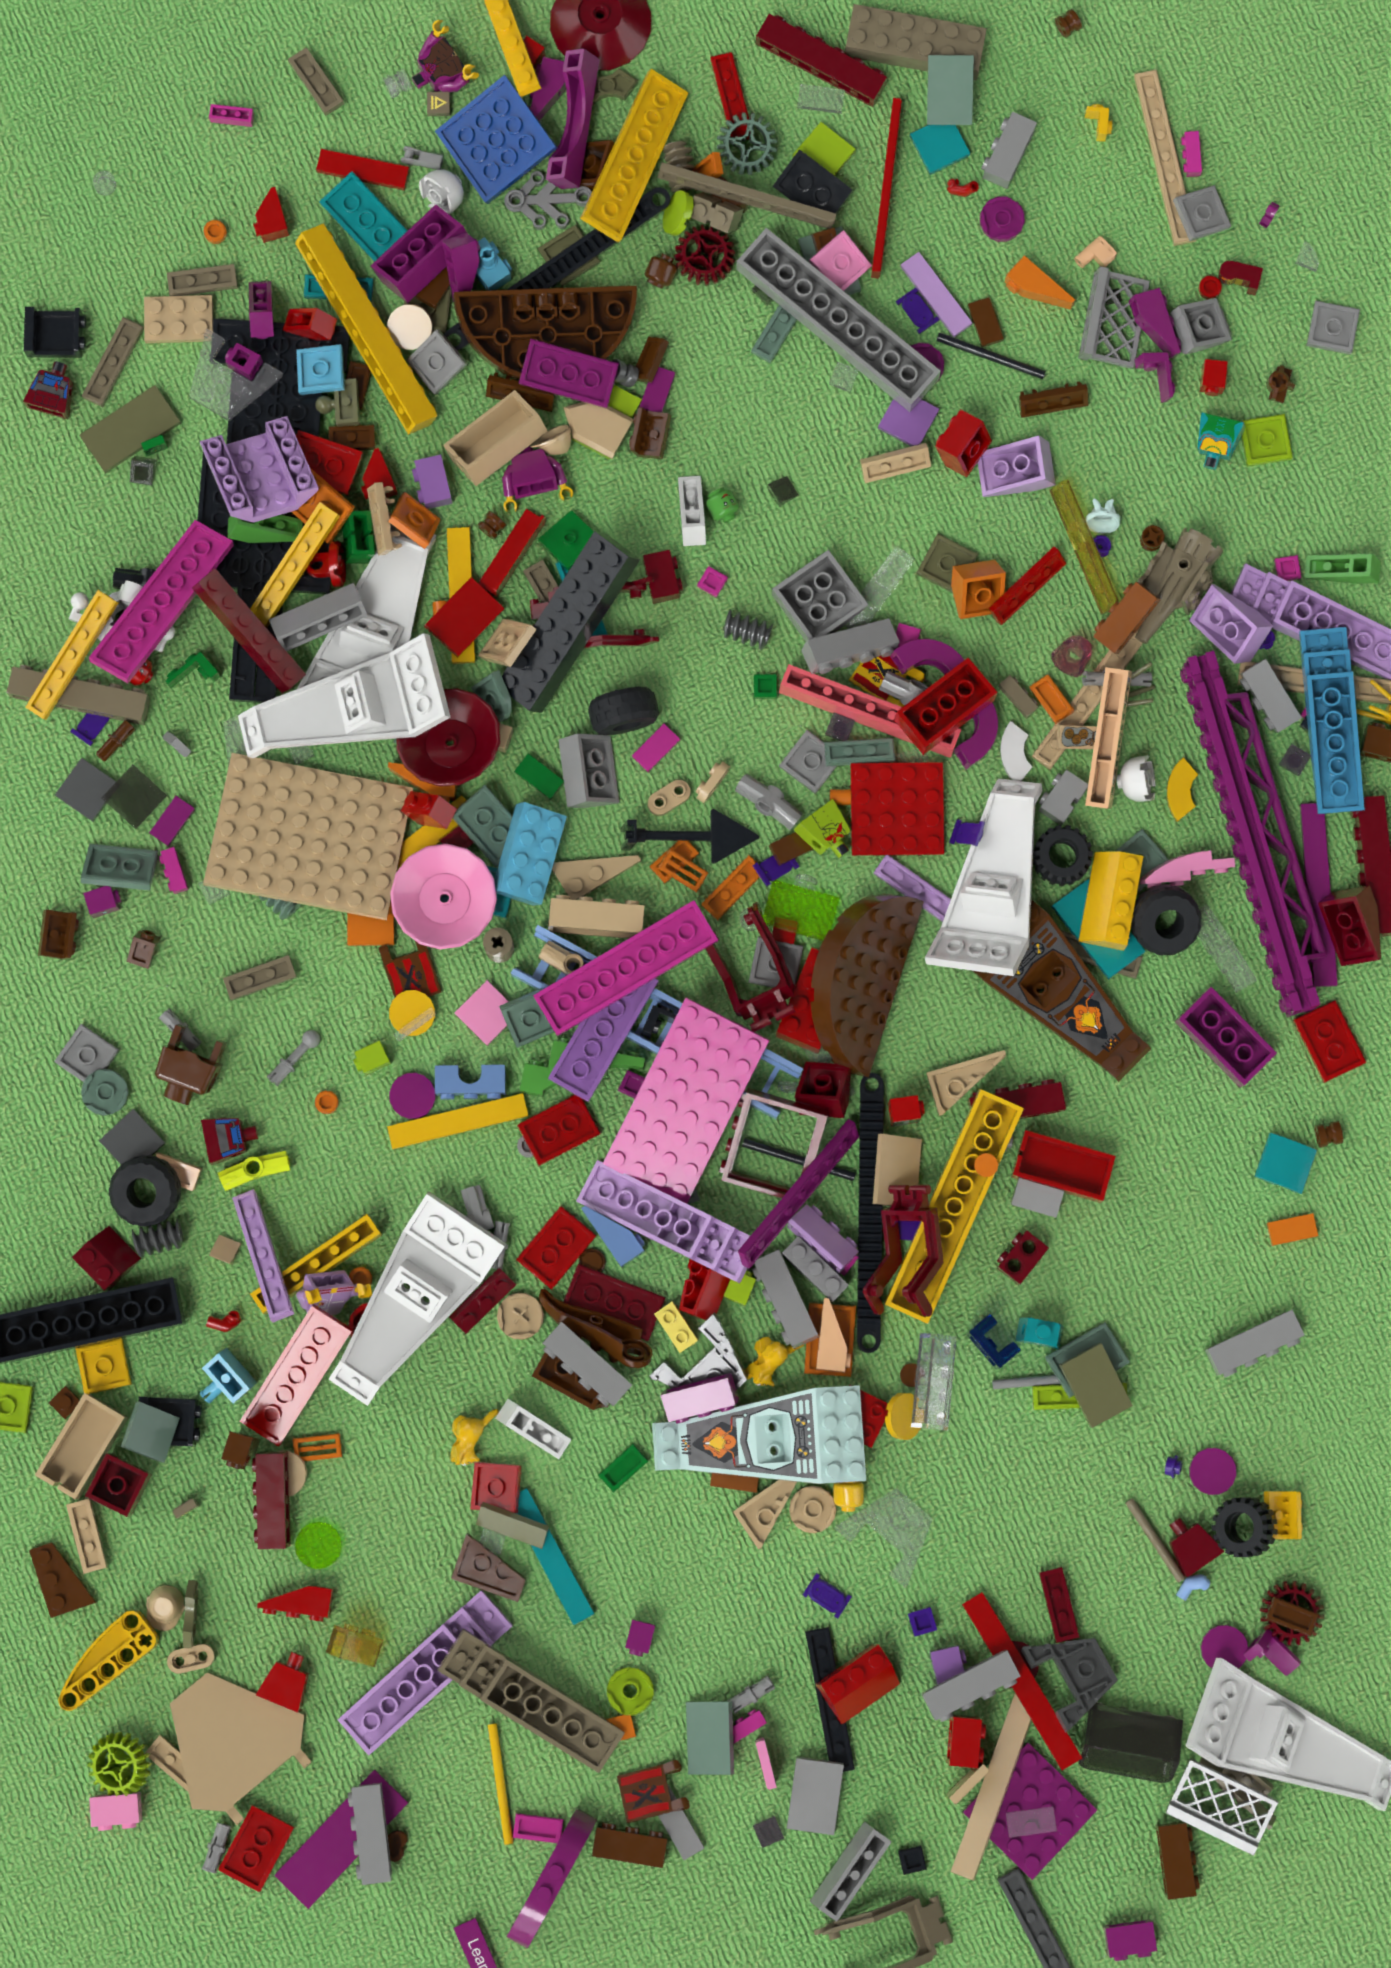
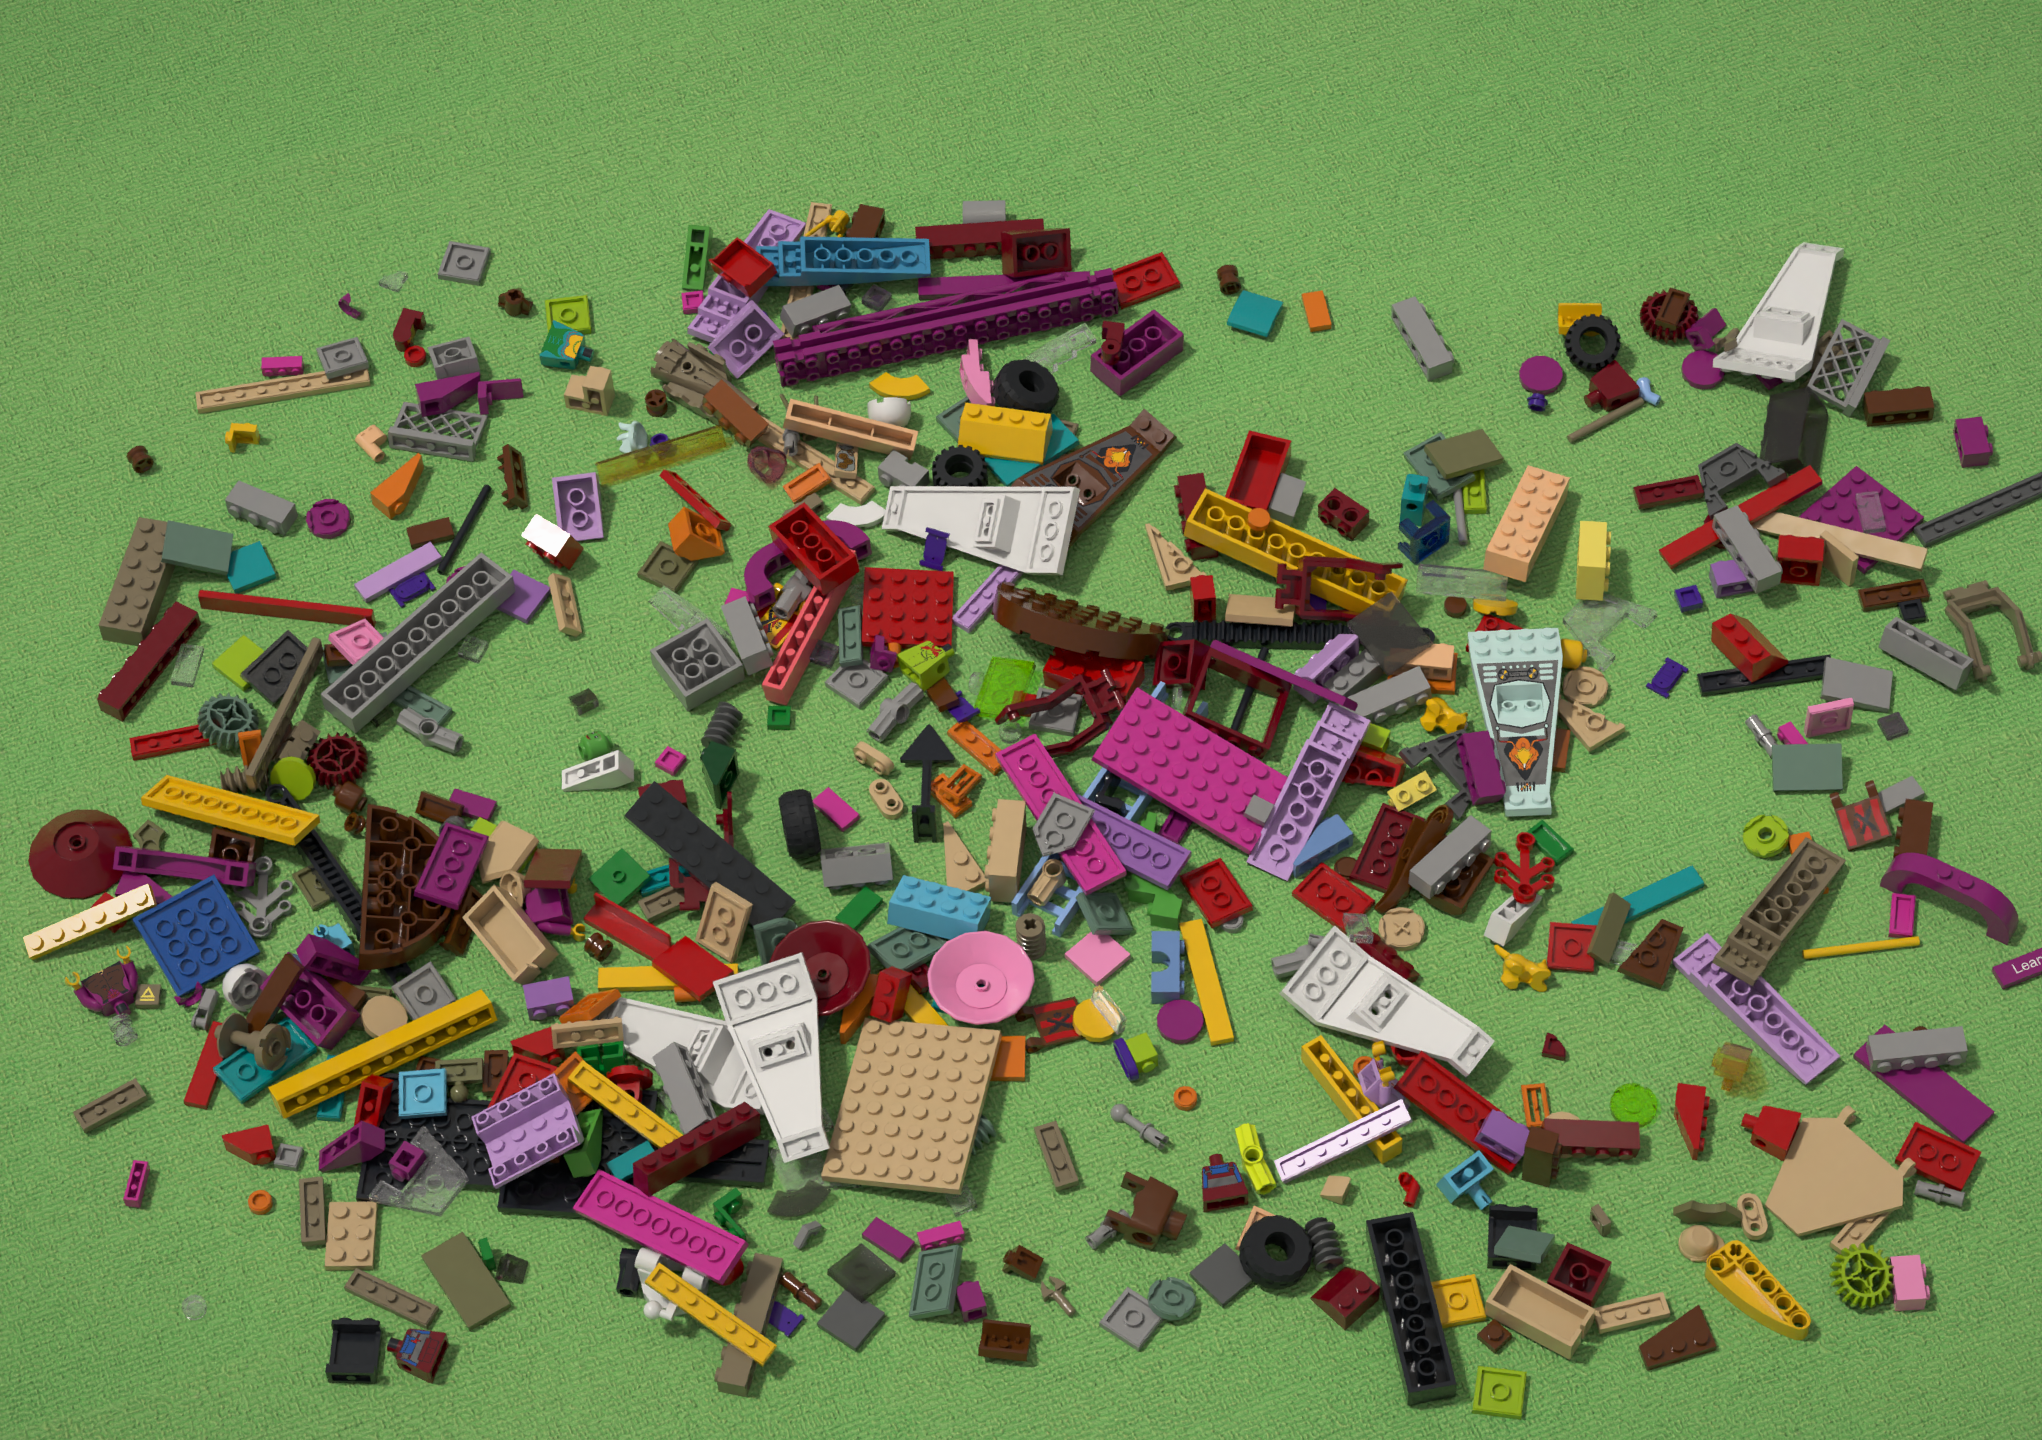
camera: 85 degrees left, 25 degrees down
magenta brick [625,1619,655,1657] -> none
reddish brown bracket [629,407,672,459] -> none
red arm [947,179,979,197] -> none
red brick [1199,359,1228,396] -> none
none -> magenta piece [174,981,204,1007]
none -> dark tan piece [214,1013,291,1071]
none -> reddish brown tile [246,953,305,1034]
none -> light grey tile [274,1143,304,1172]
none -> reddish brown bush [344,812,366,835]
none -> light grey piece [396,707,464,754]
none -> tile [524,849,583,889]
none -> tan brick [564,366,615,416]
none -> teal tile [606,1140,654,1182]
none -> dark green slope [700,741,739,809]
none -> red container [708,237,777,298]
none -> clear smoke tile [767,1180,831,1217]
none -> magenta bracket [870,635,897,672]
none -> light grey tile [1033,793,1095,857]
none -> dark tan bar [1041,1276,1076,1316]
none -> dark red leg [1101,321,1125,365]
none -> dark purple tile [1113,1037,1139,1081]
none -> light grey tile [1243,795,1274,826]
none -> clear tile [1342,913,1374,944]
none -> clear smoke piece [1346,591,1433,676]
none -> medium lavender brick [1474,1110,1530,1164]
none -> light nougat brick [1483,465,1570,582]
none -> red plant [1494,832,1555,904]
none -> dark red tile [1542,1033,1566,1061]
none -> light yellow brick [1576,521,1611,601]
none -> dark tan bar [1714,328,1740,352]
none -> reddish brown tile [1857,578,1930,612]

